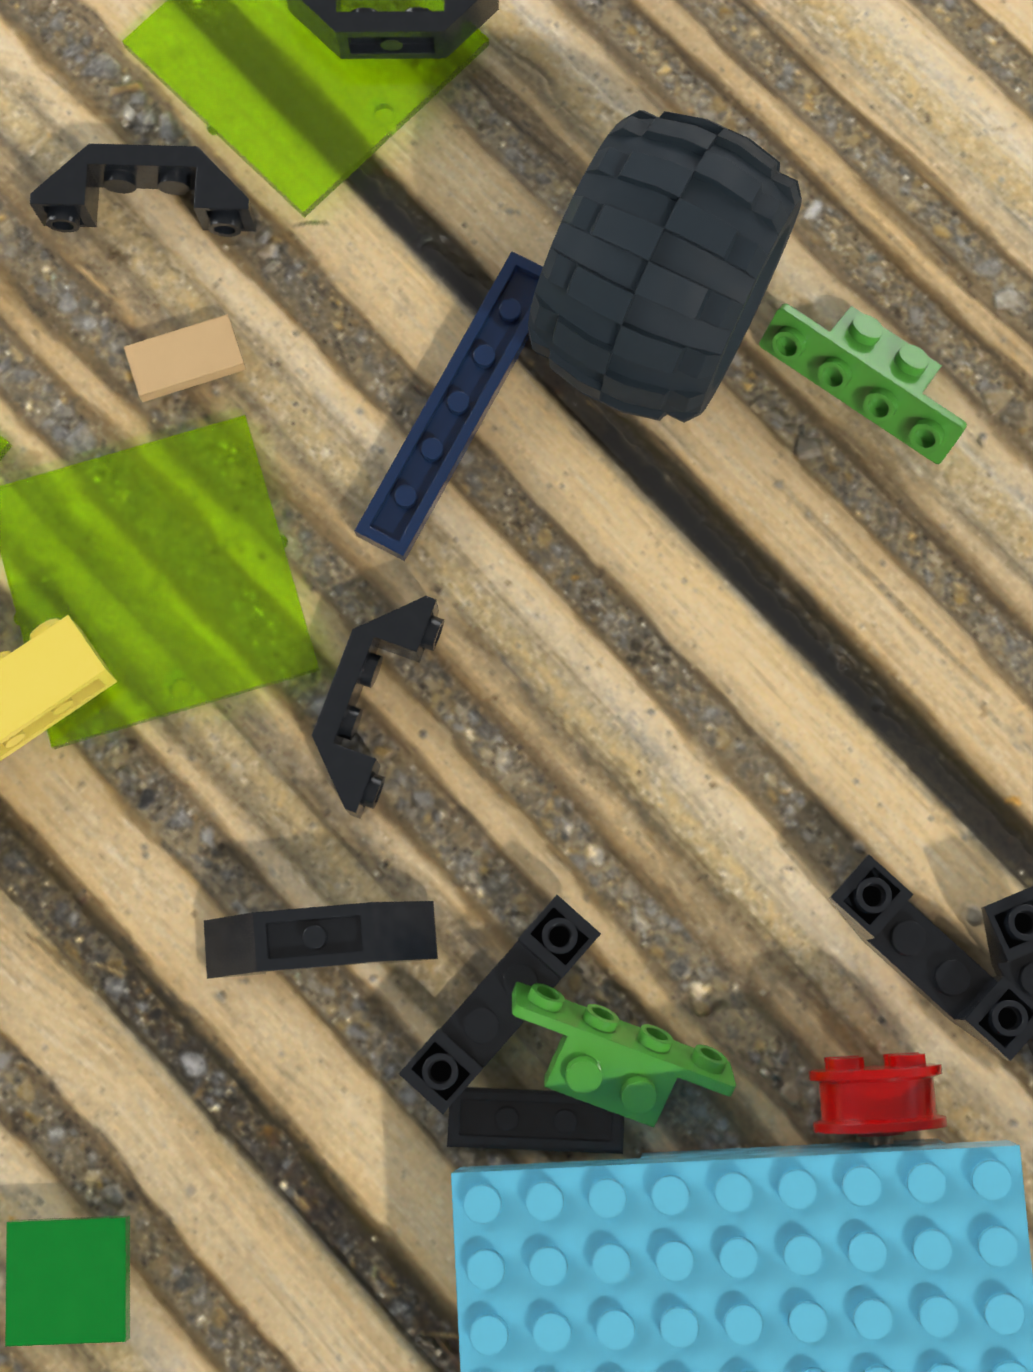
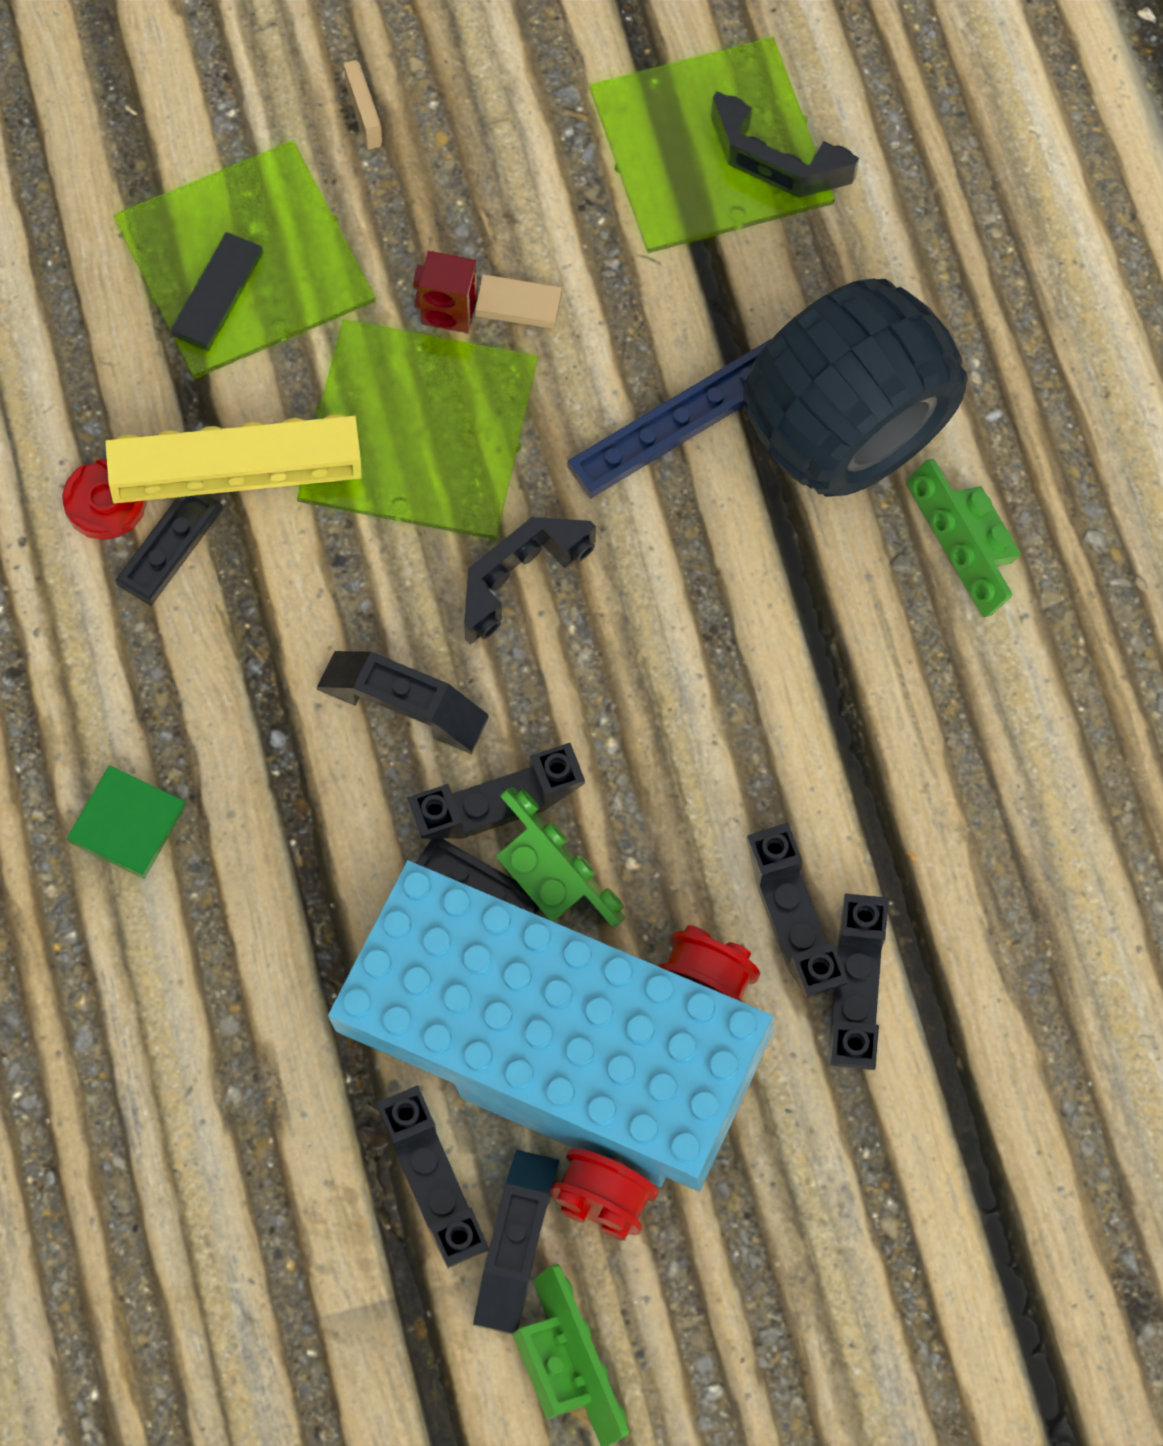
camera: 25 degrees right, 10 degrees down
black slope [30,143,257,237] -> none
none -> dark red brick [413,250,478,334]

